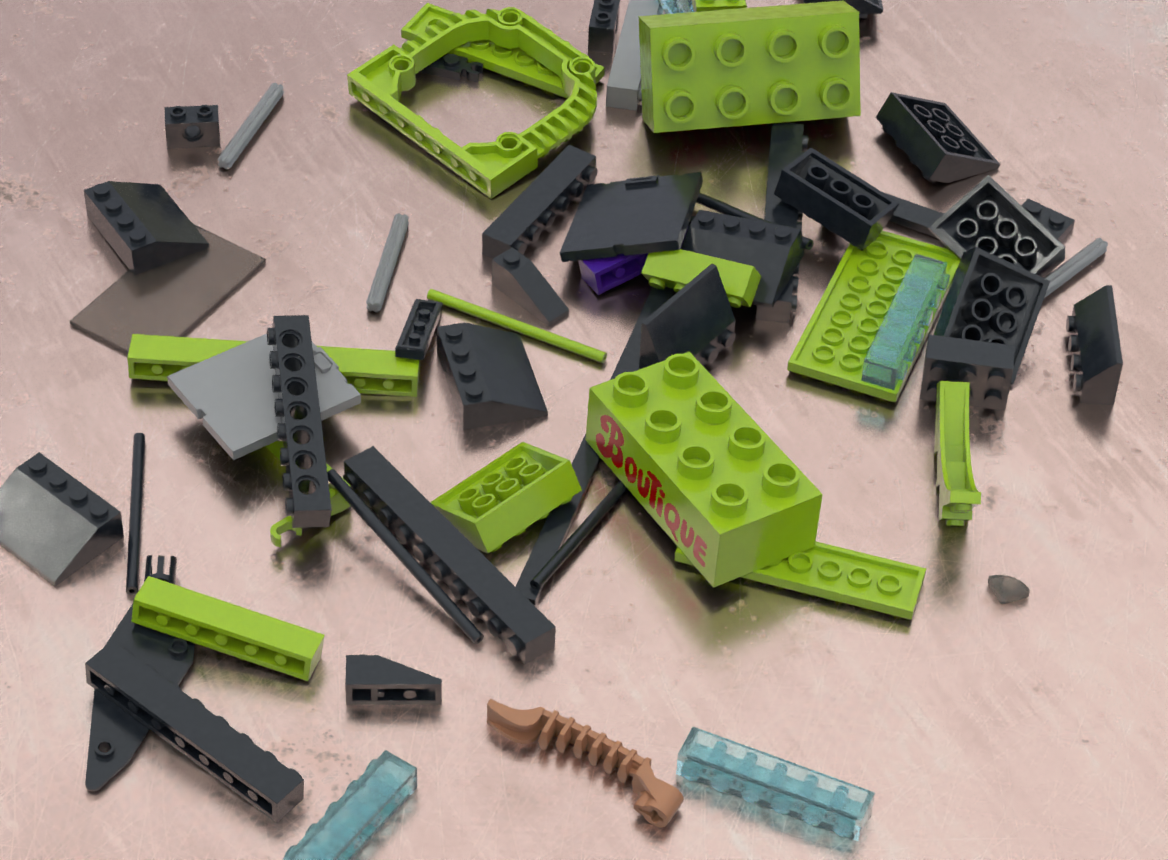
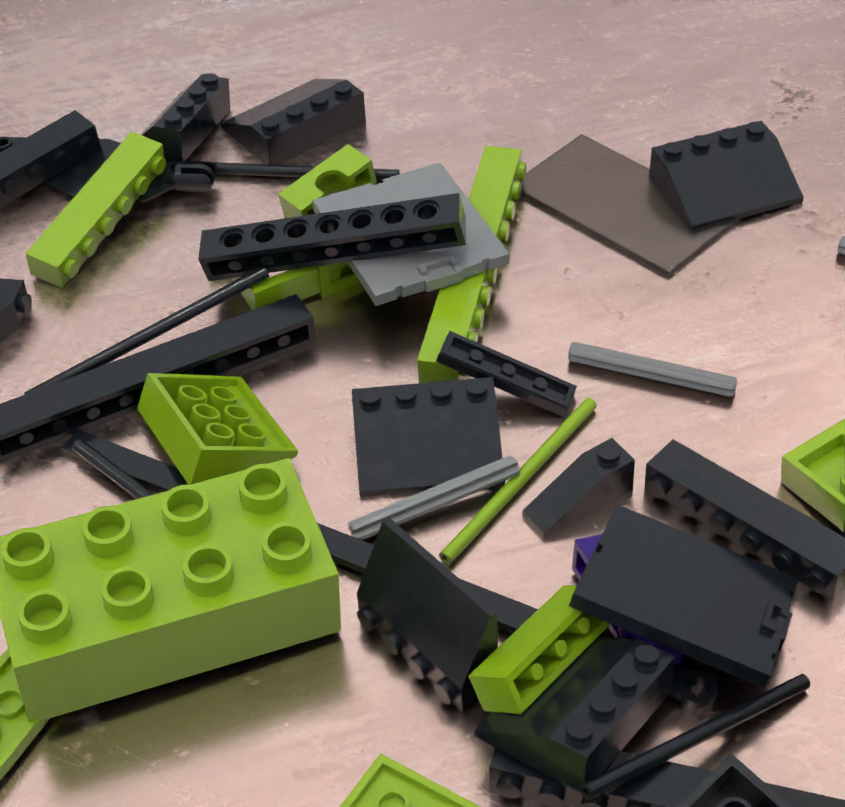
camera: 105 degrees right, 0 degrees up
none -> black slope [140,73,230,162]
none -> lime arch [278,144,377,218]
none -> light grey axle [348,456,520,540]

